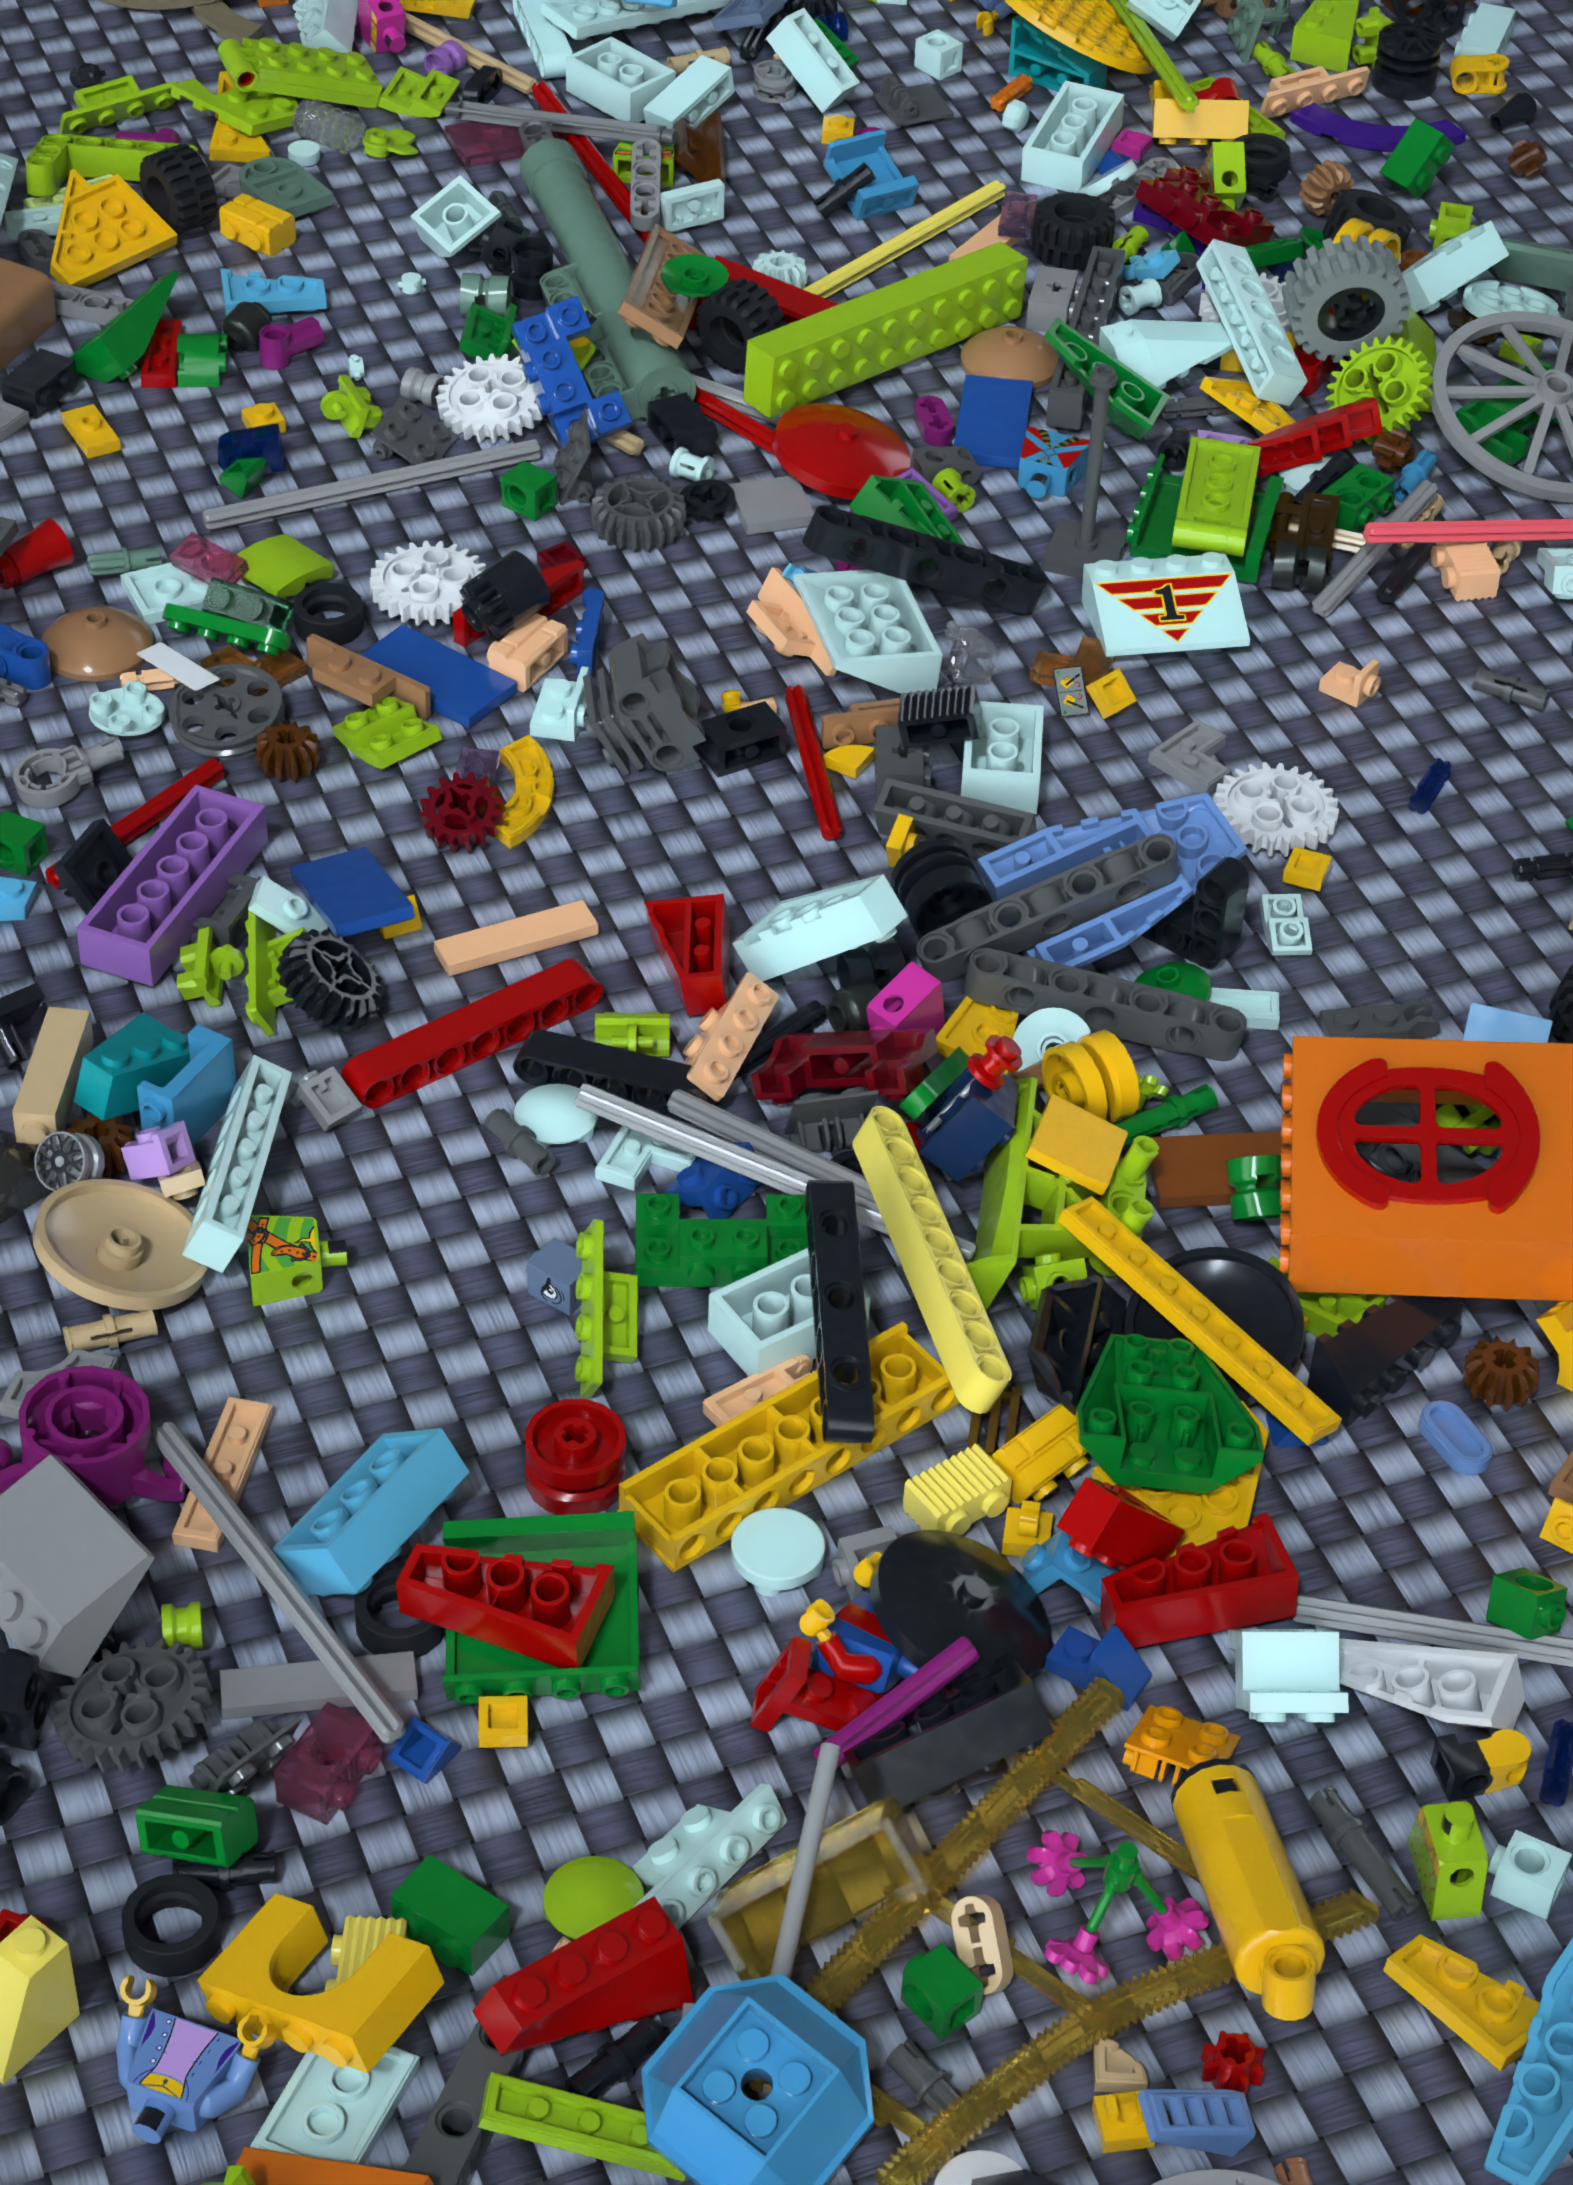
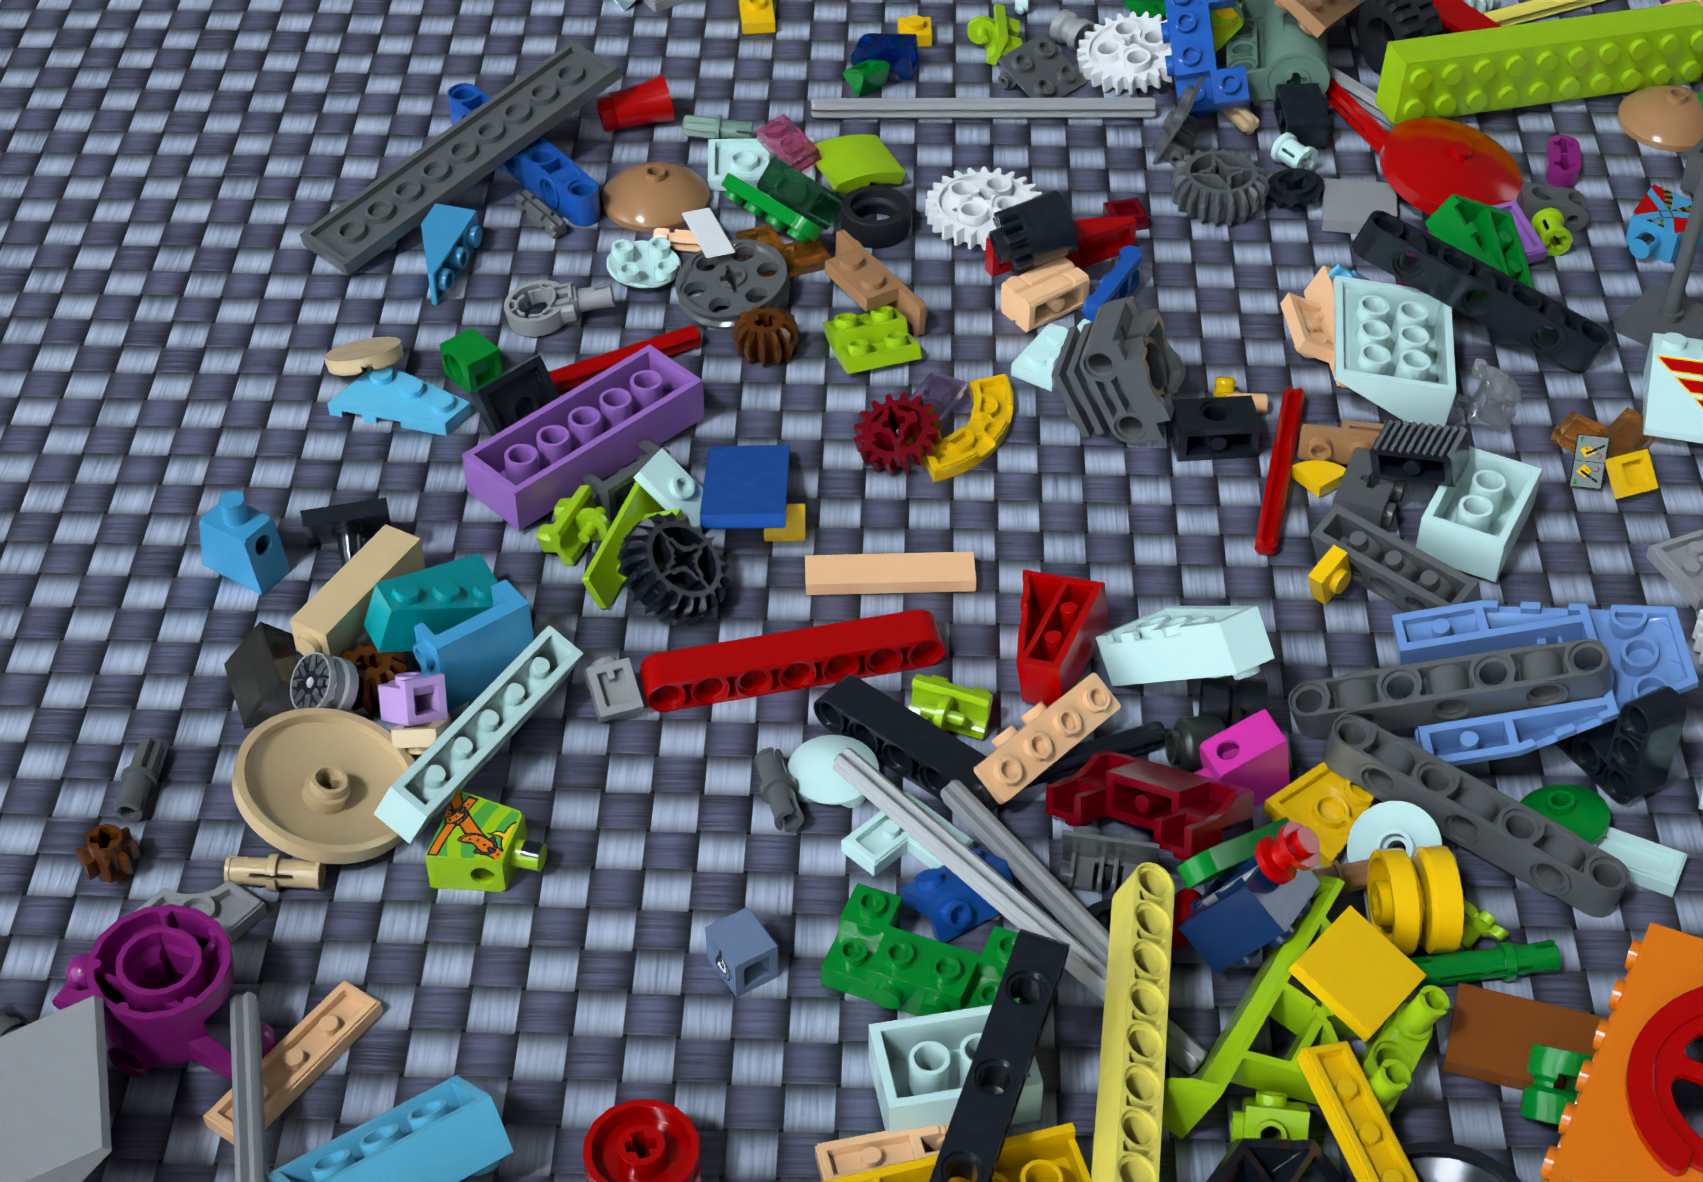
camera: 25 degrees right, 0 degrees up
blue tile [361,624,517,729] -> none
green brick [500,460,557,521] -> none
lime bracket [575,1219,638,1399] -> none
black wheel [891,838,992,939] -> none
blue tile [954,375,1033,469] -> none

